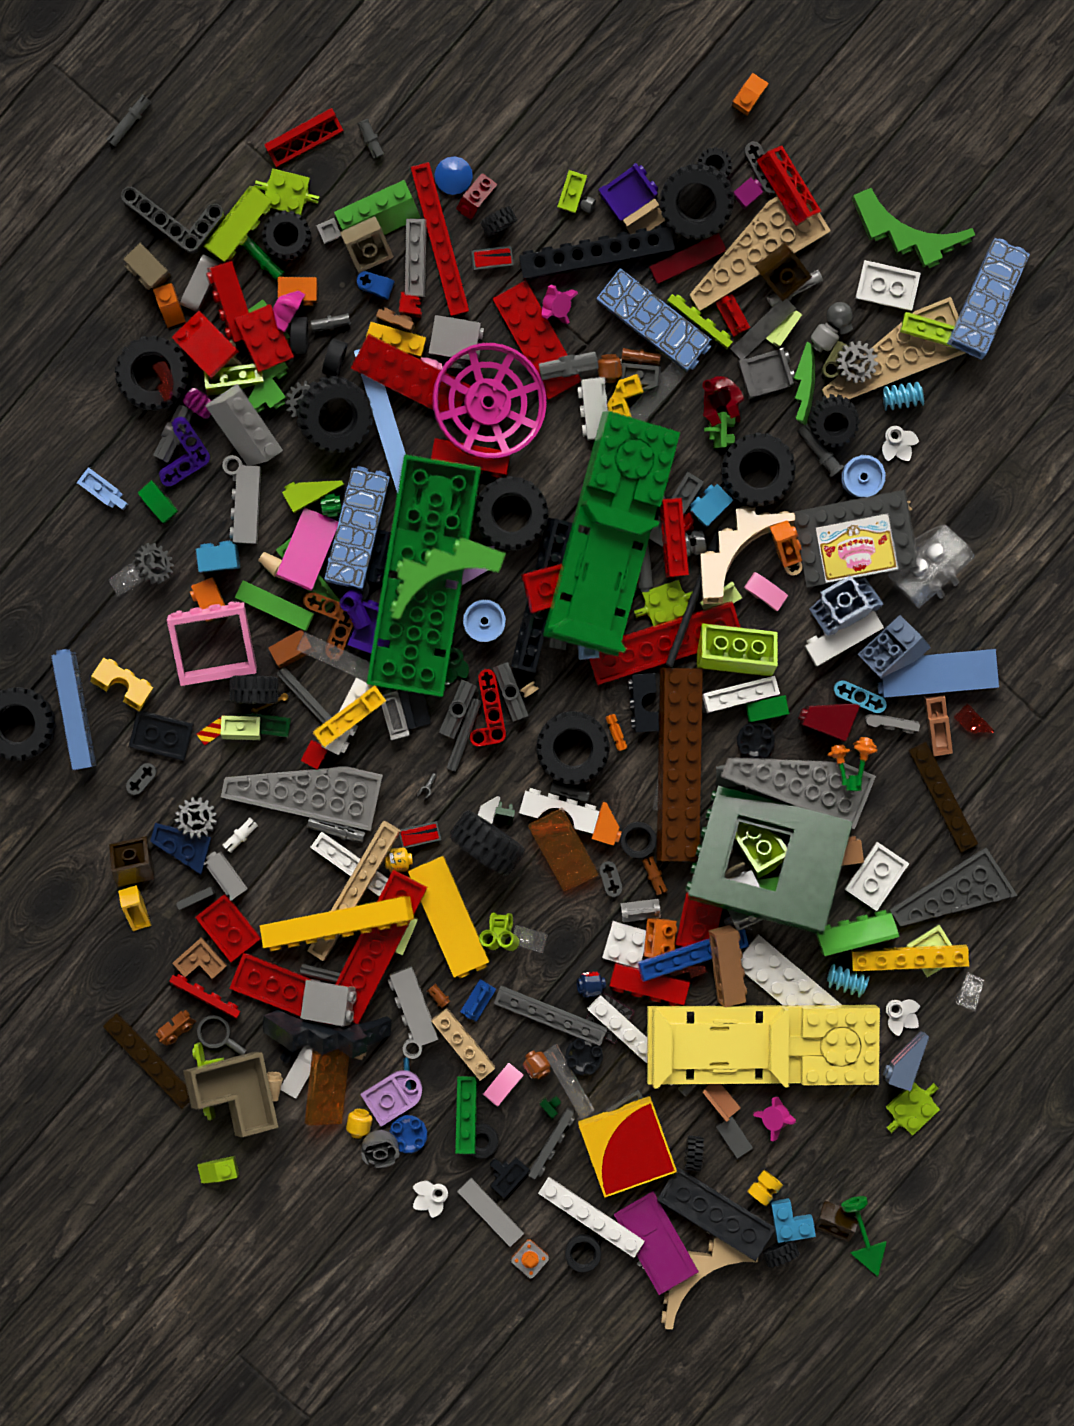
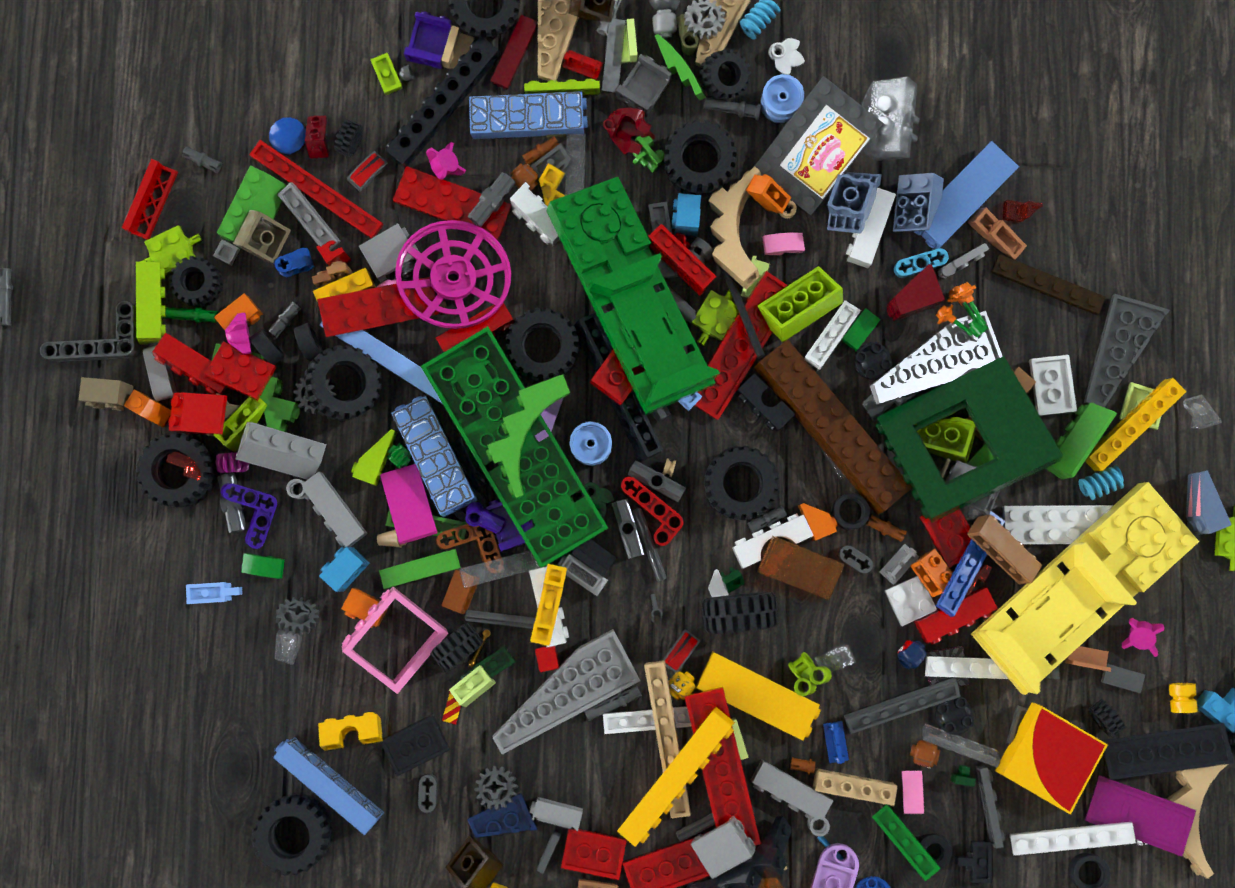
camera: 40 degrees left, 5 degrees down
white pin [222,817,258,853] -> none
orange axle [606,714,627,751] -> none
white plate [886,999,920,1036] -> none

